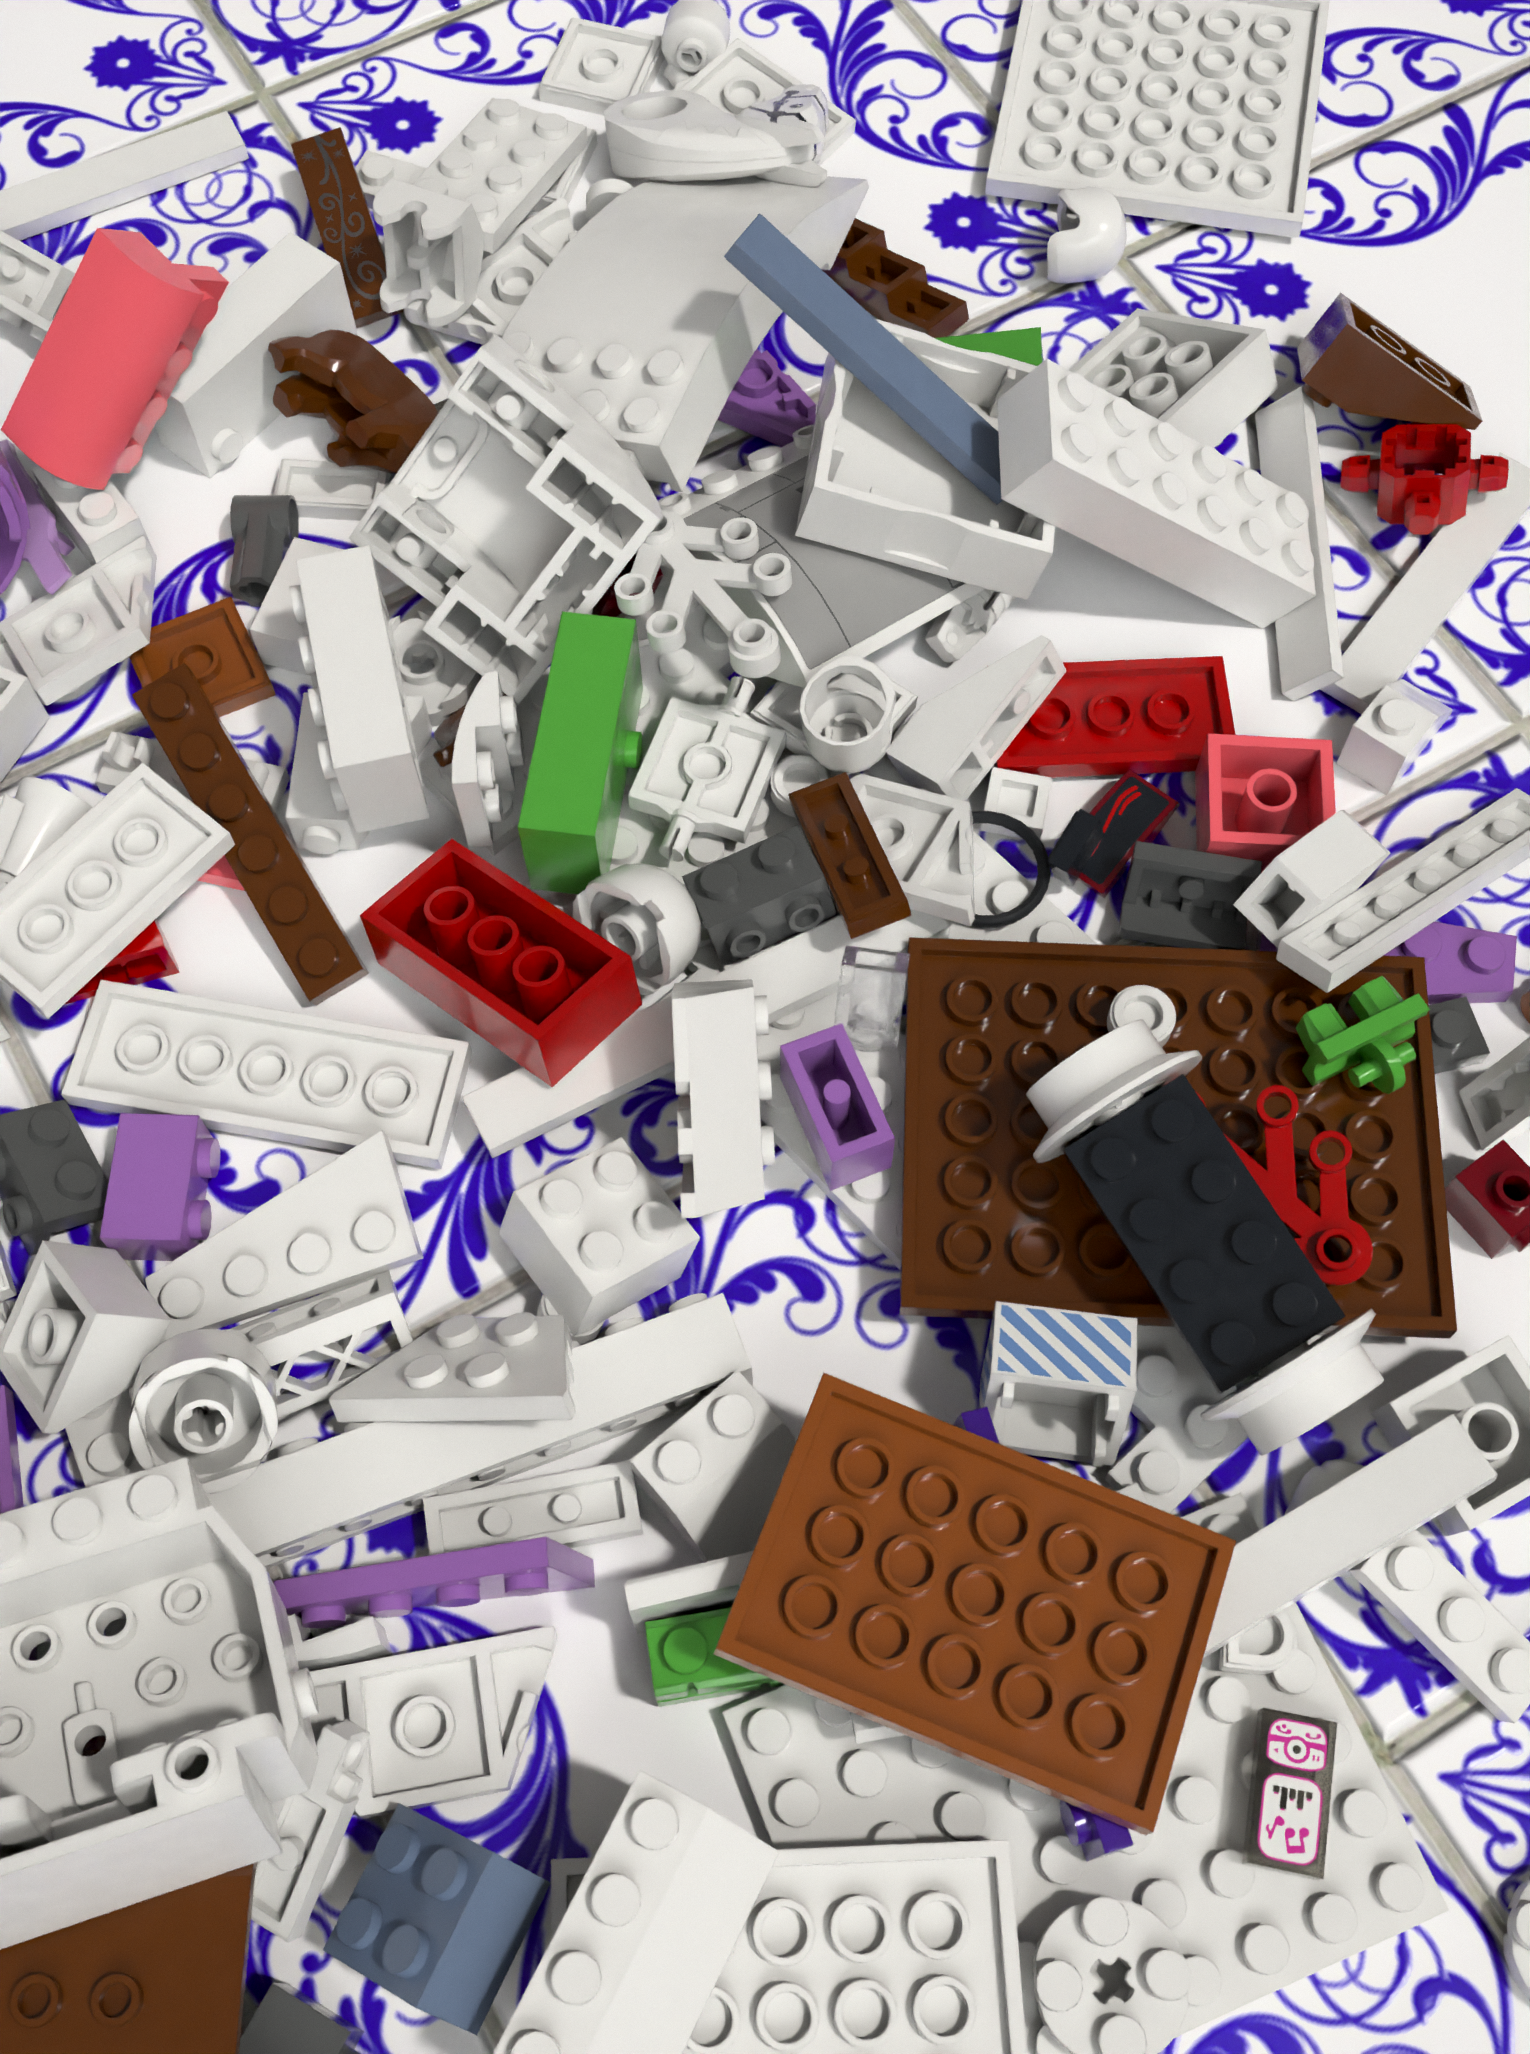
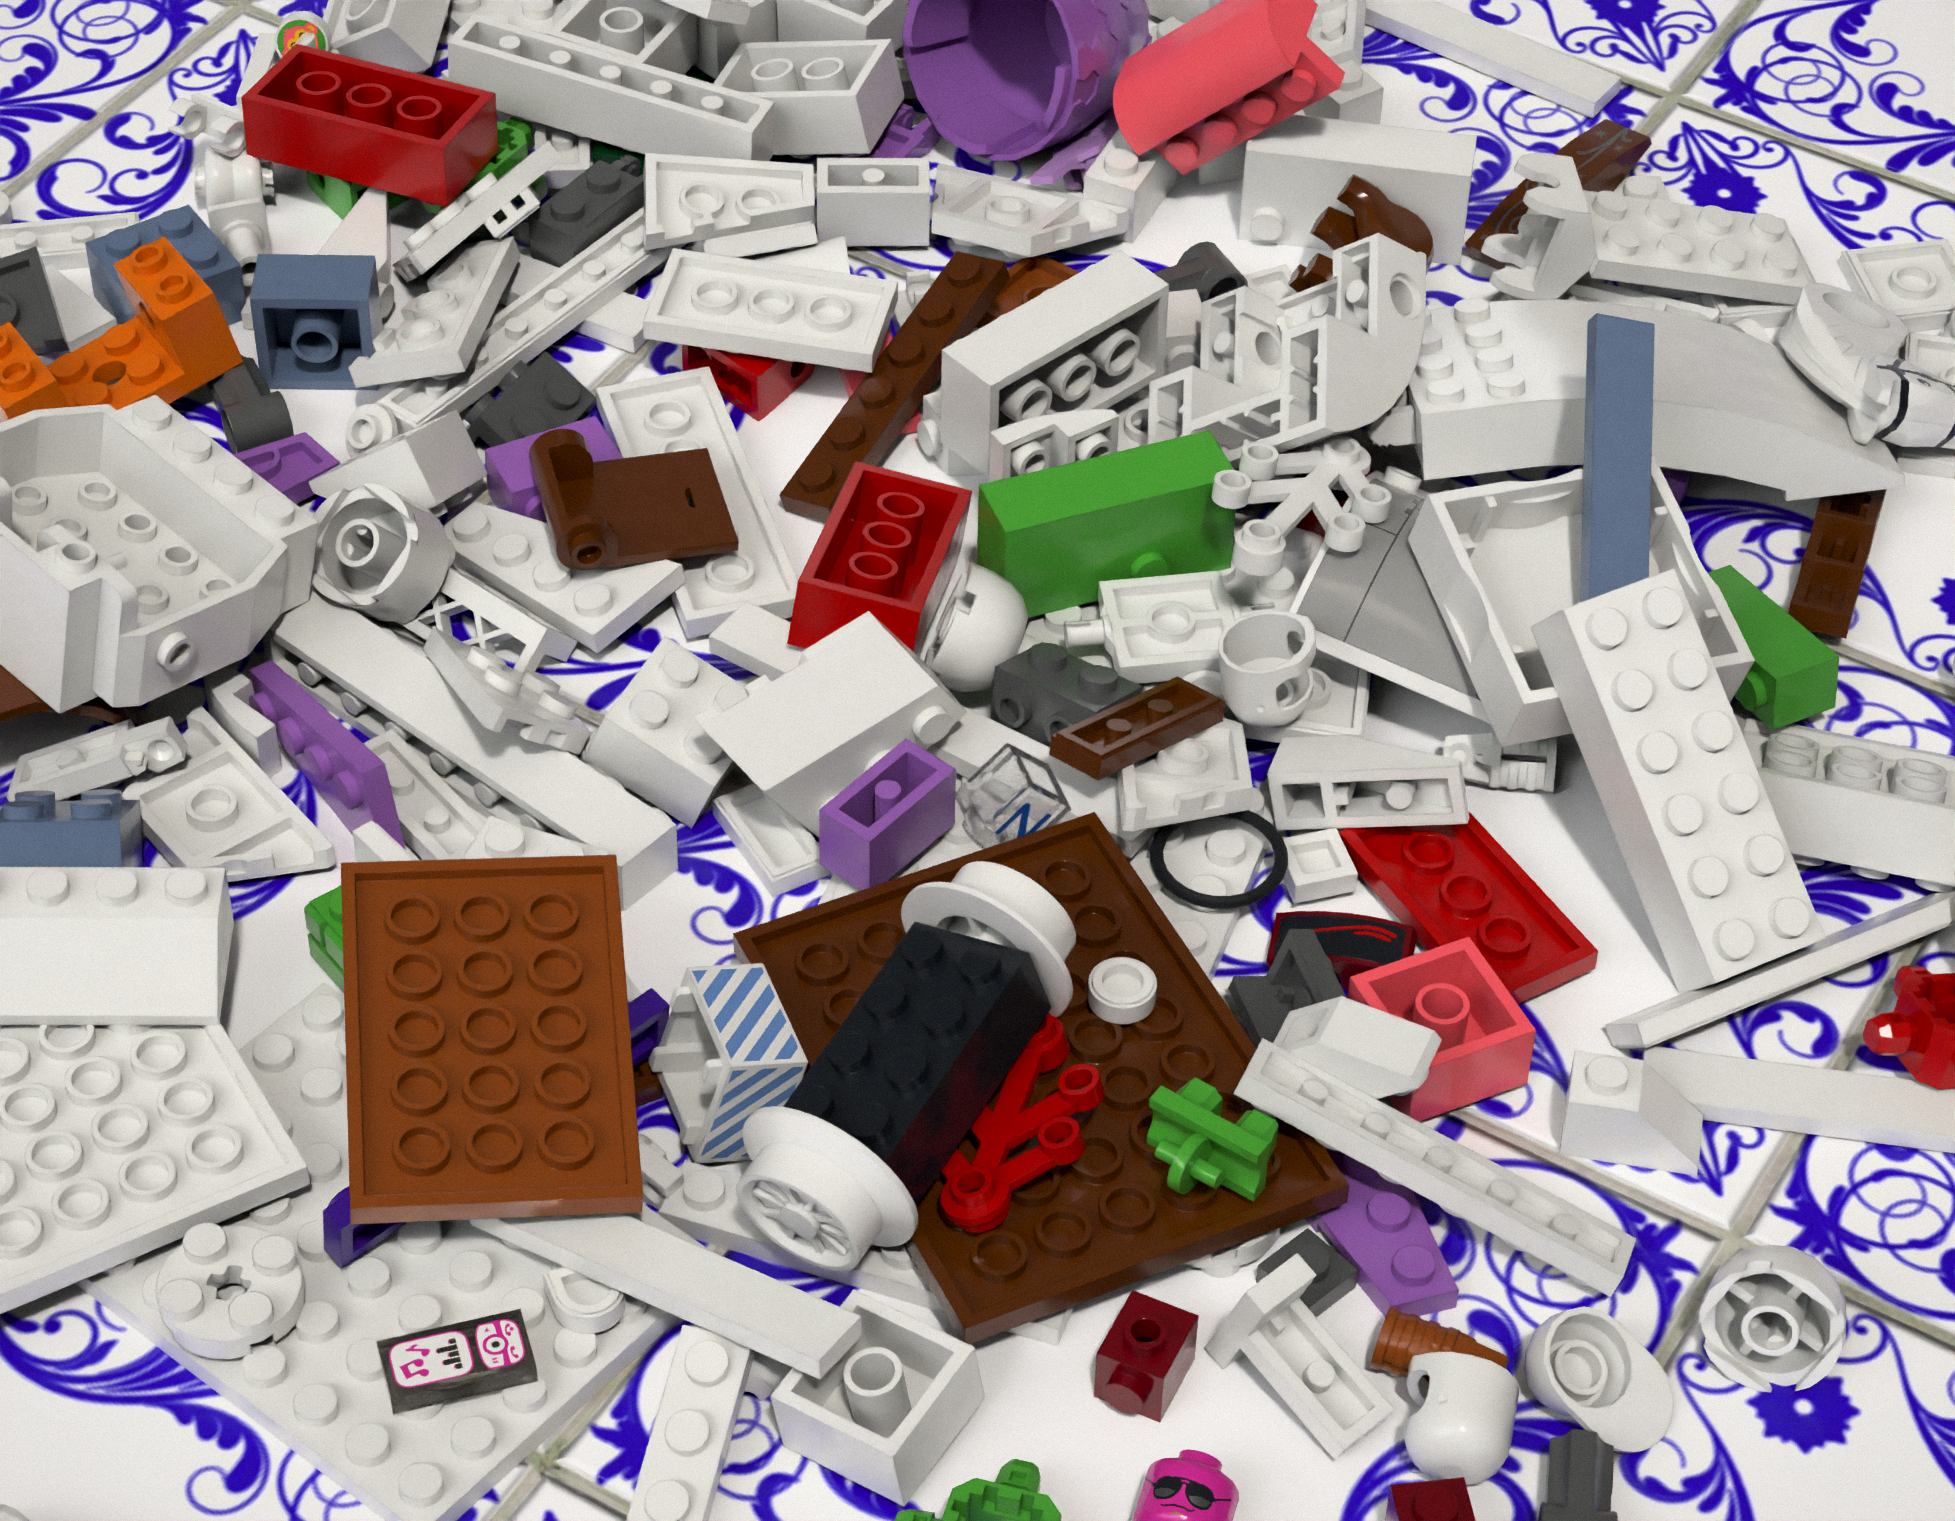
camera: 60 degrees right, 20 degrees down
black tile [1047,809,1104,887] -> none
none -> reddish brown door [529,429,739,570]
none -> white tile [712,783,830,898]

